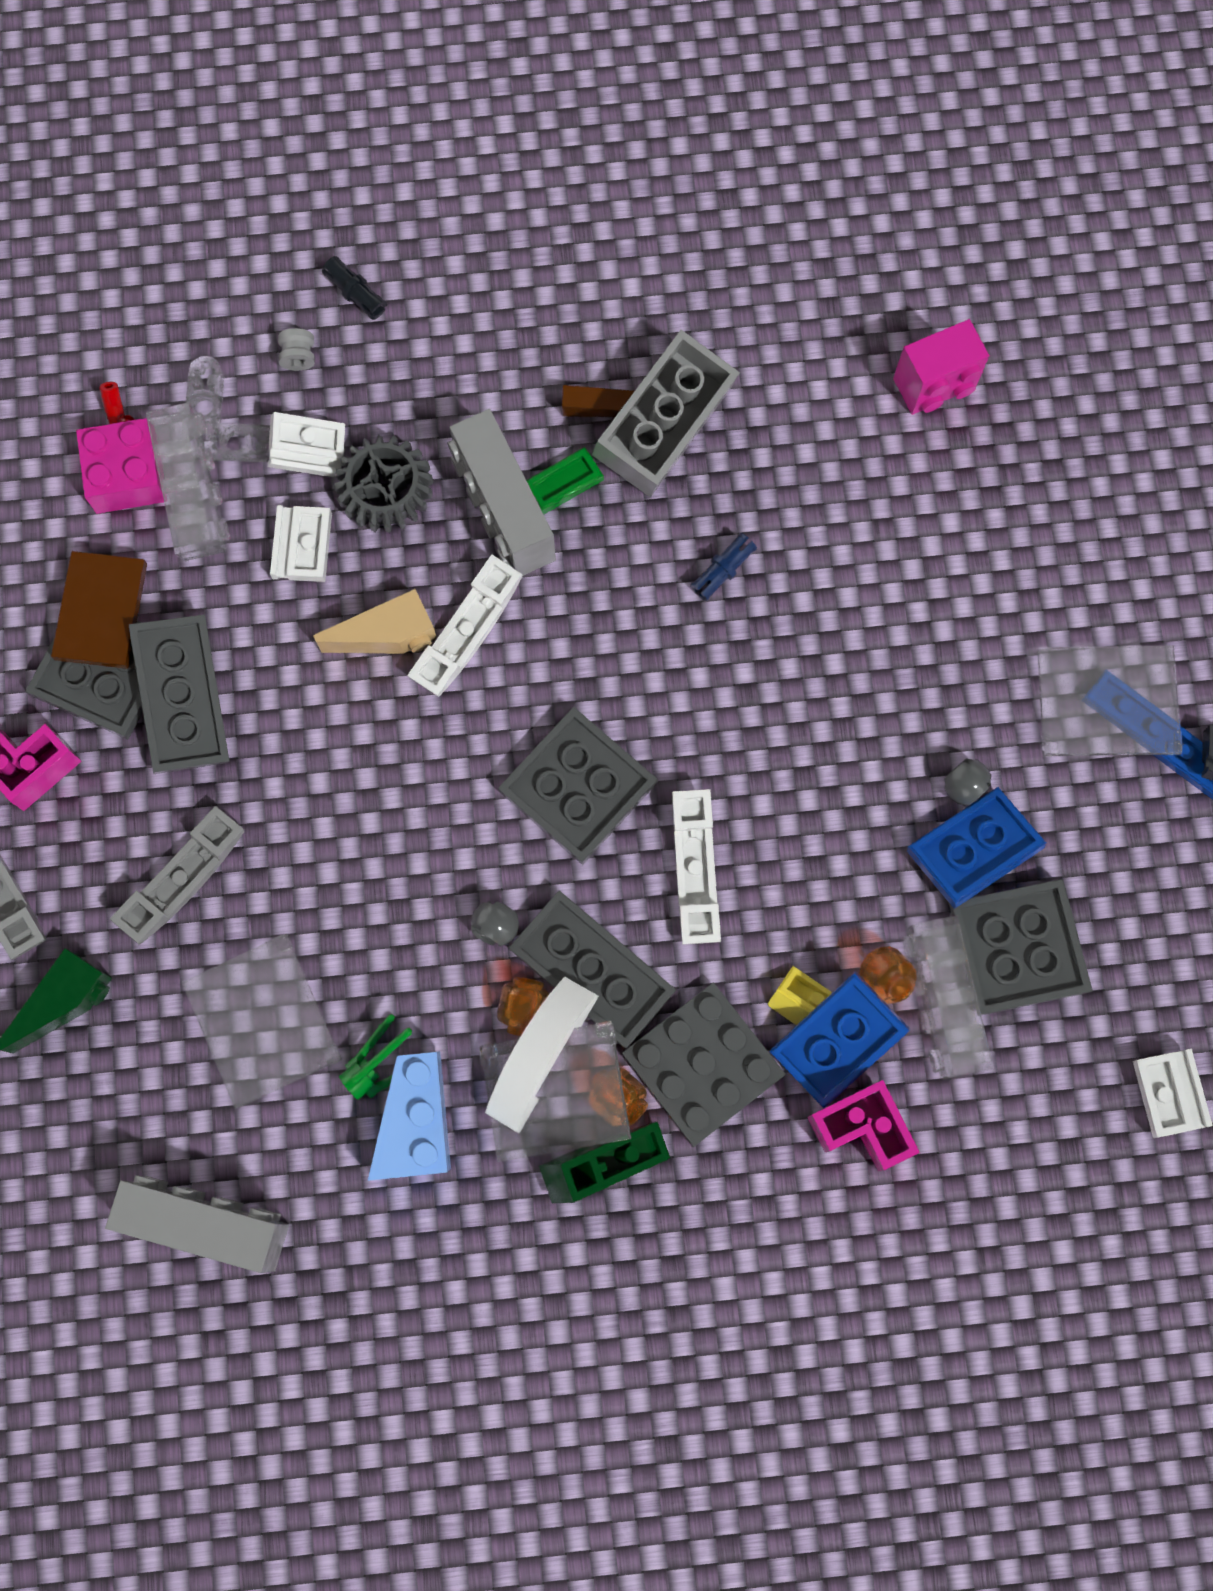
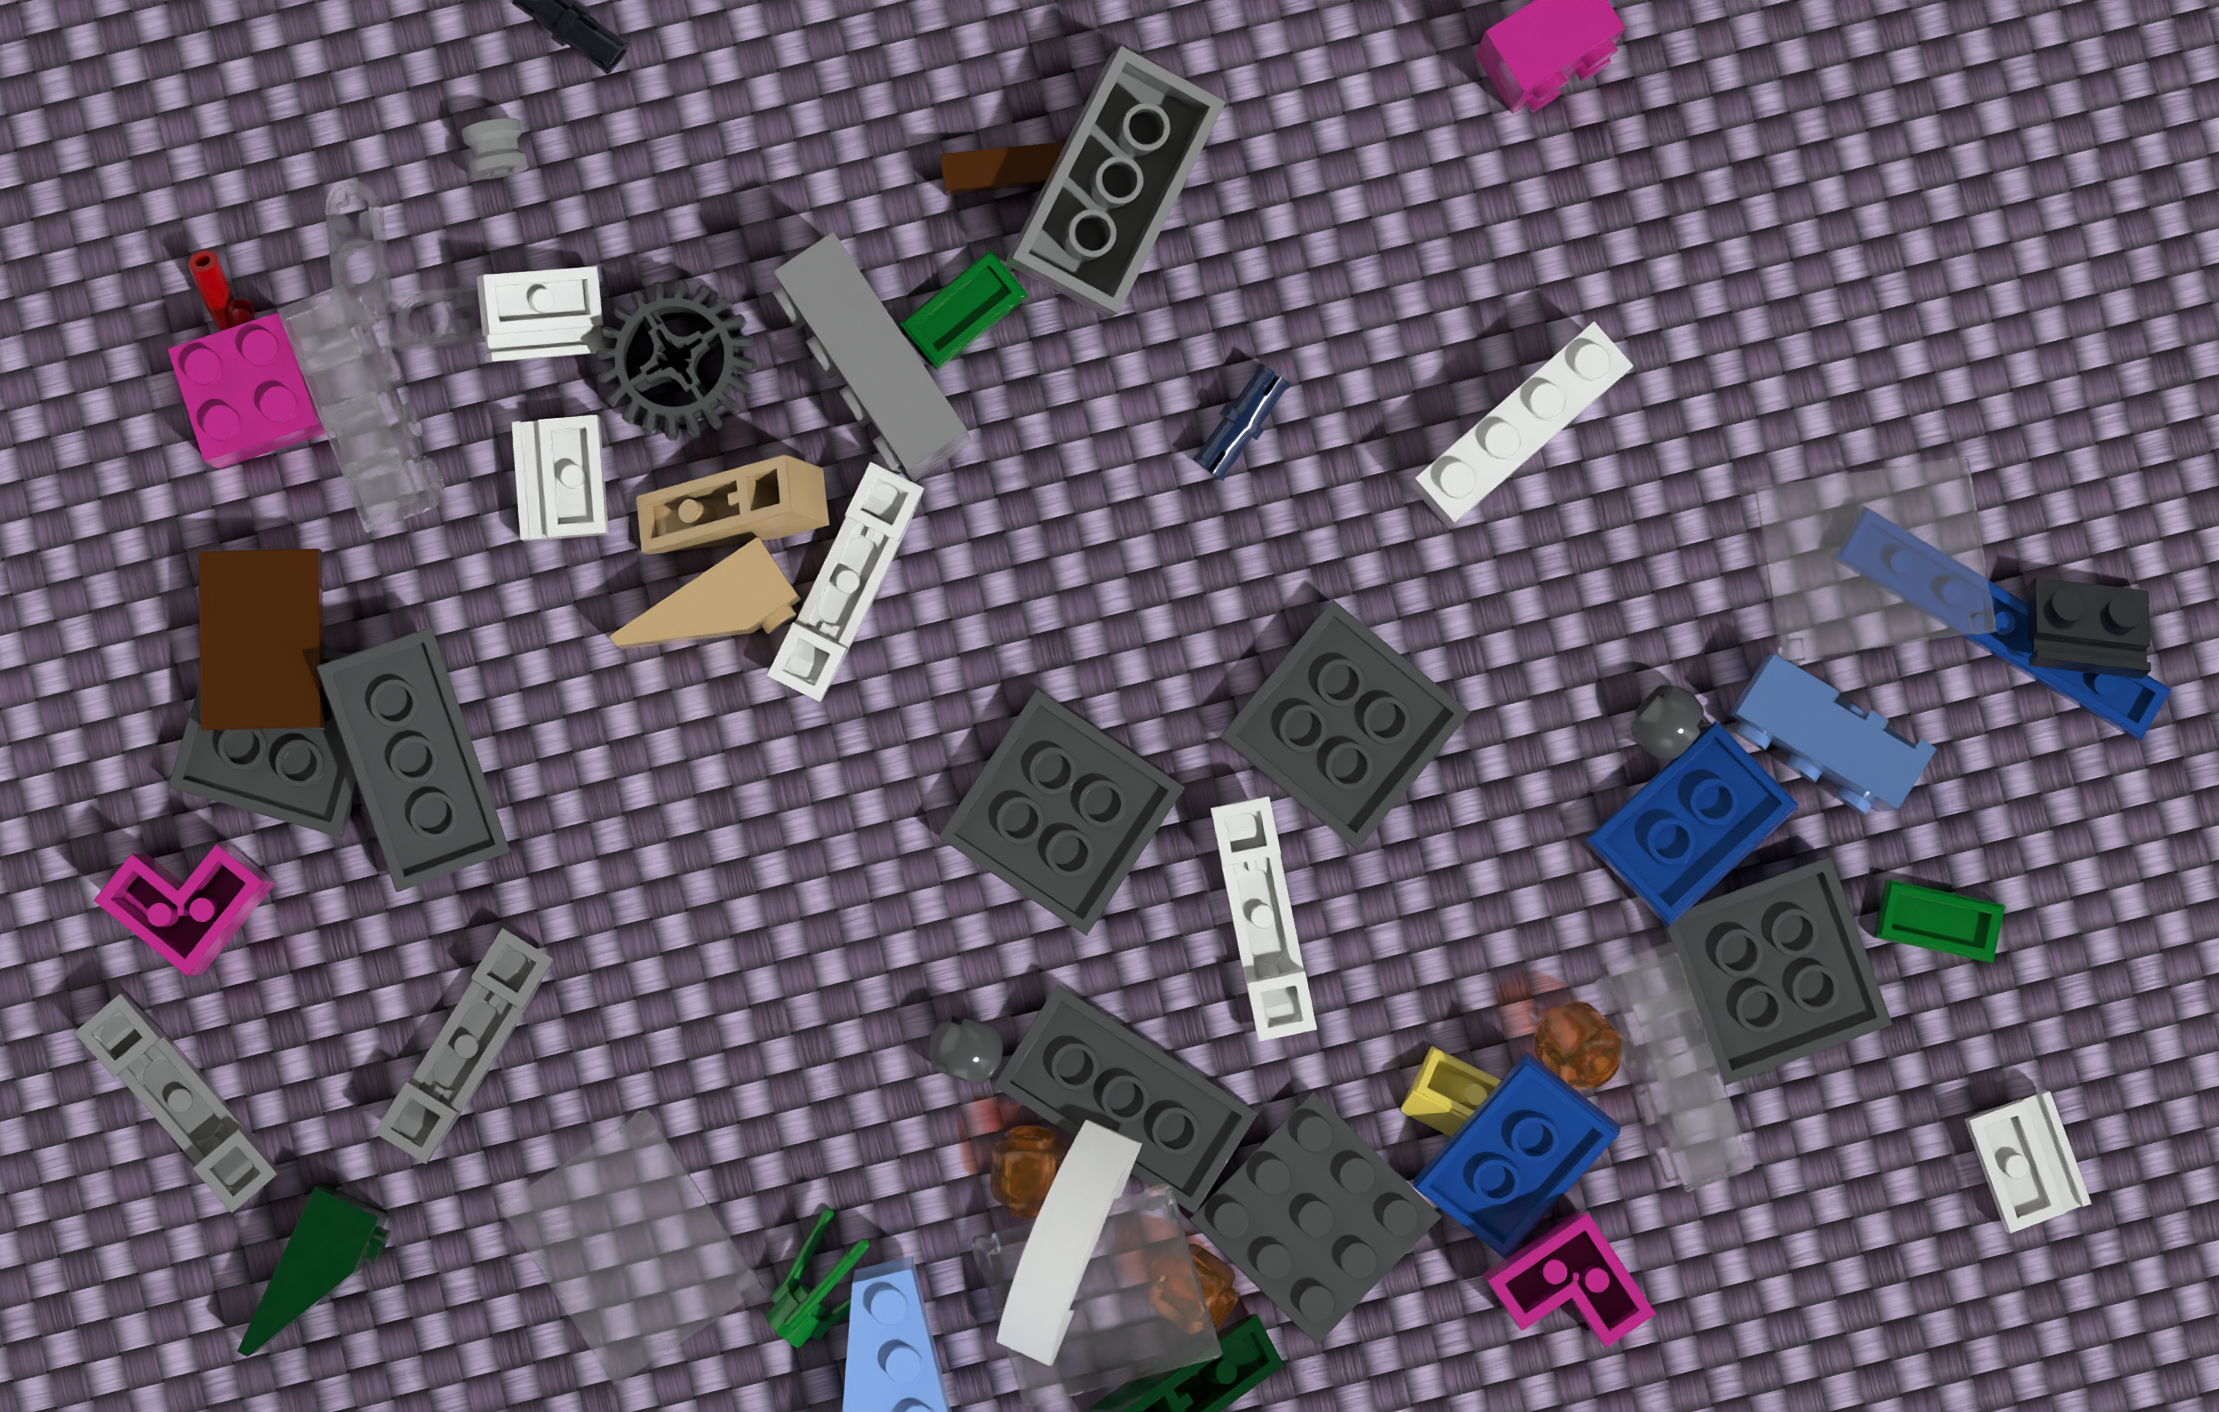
camera: 10 degrees left, 10 degrees up
none -> tan slope [636,454,829,555]
none -> dark grey plate [1219,600,1471,850]
none -> white brick [1410,322,1633,529]
none -> medium blue wedge [1728,654,1937,815]
none -> green tile [1873,880,2005,963]

